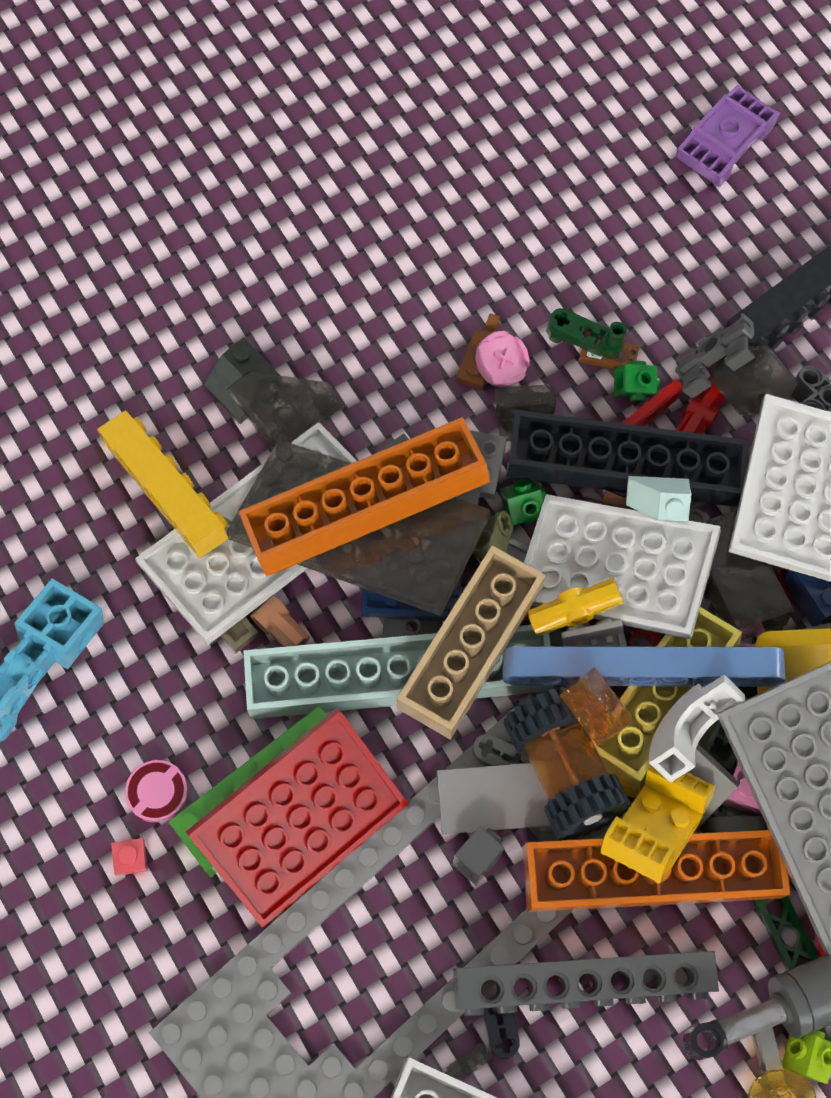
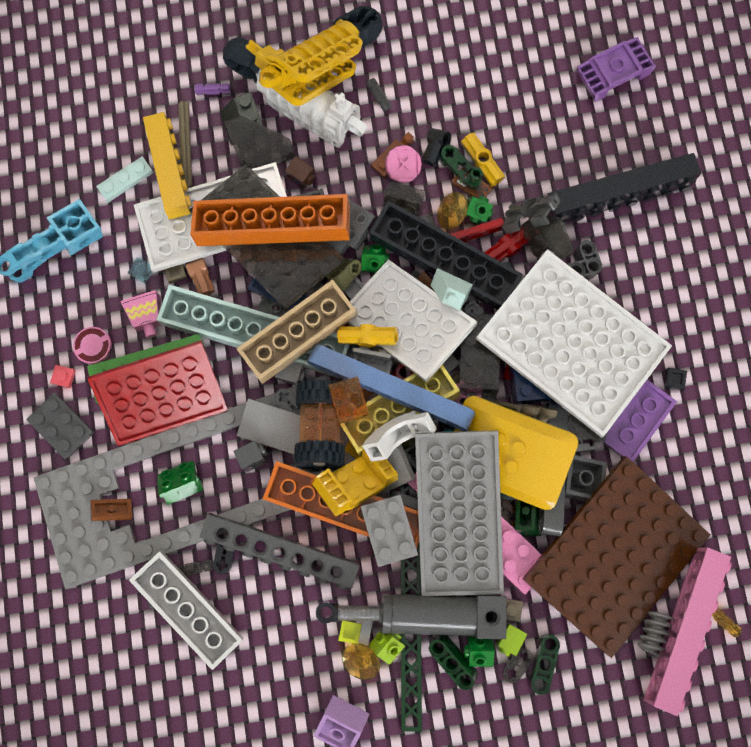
camera: 30 degrees right, 10 degrees up
none -> dark grey plate [26,393,95,460]
none -> dark orange plate [90,499,133,521]
none -> light aqua plate [96,156,154,203]
none -> bright pink torso [121,290,161,338]
none -> clear light blue plate [128,257,152,283]
none -> green bracket [157,461,204,505]
none -> dark tan axle [178,101,193,188]
none -> medium lavender axle [195,83,231,95]
none -> white piece [223,37,367,148]
none -> yellow piece [246,6,383,106]
none -> light grey brick [275,362,306,385]
none -> reddish brown brick [285,156,315,189]
none -> neon yellow plate [338,620,362,645]
none -> light grey brick [361,495,418,567]
none -> dark grey axle [367,78,391,111]
none -> black piece [421,128,452,167]
none -> clear yellow dish [437,192,468,229]
none -> yellow piece [461,133,505,187]

